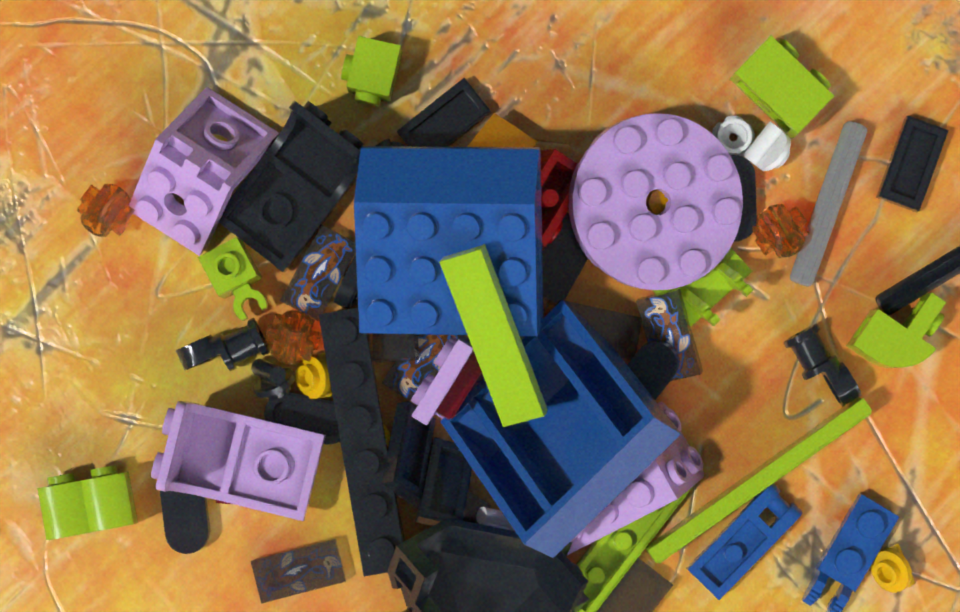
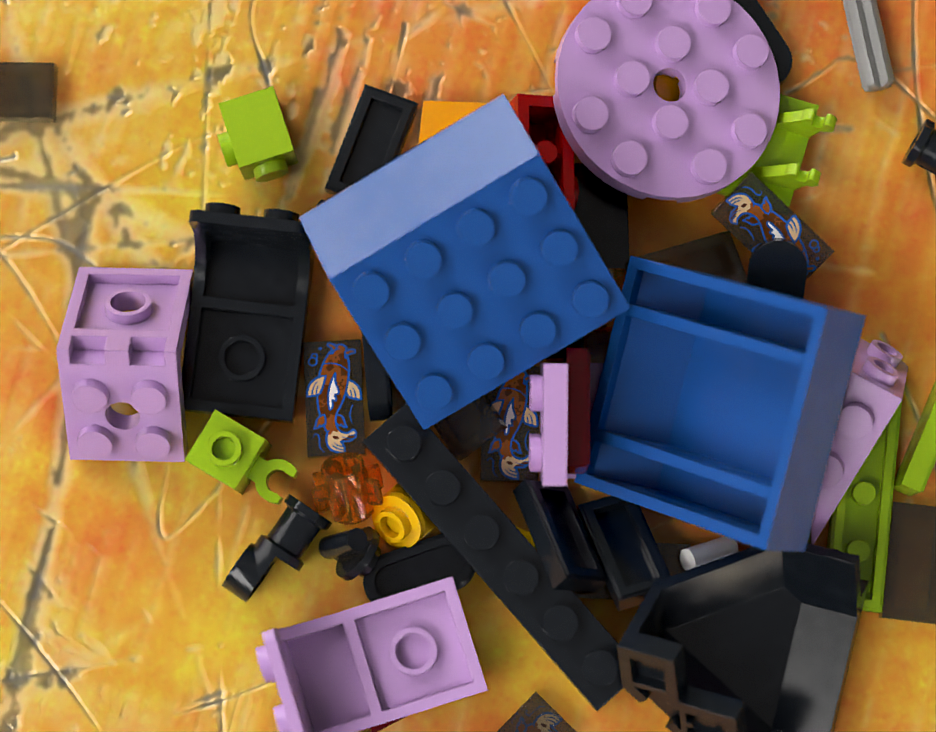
camera: 30 degrees left, 5 degrees down
clear orange gear [77,184,135,237] -> none
lime tile [439,245,548,427] -> none
clear orange gear [752,204,810,258] -> none

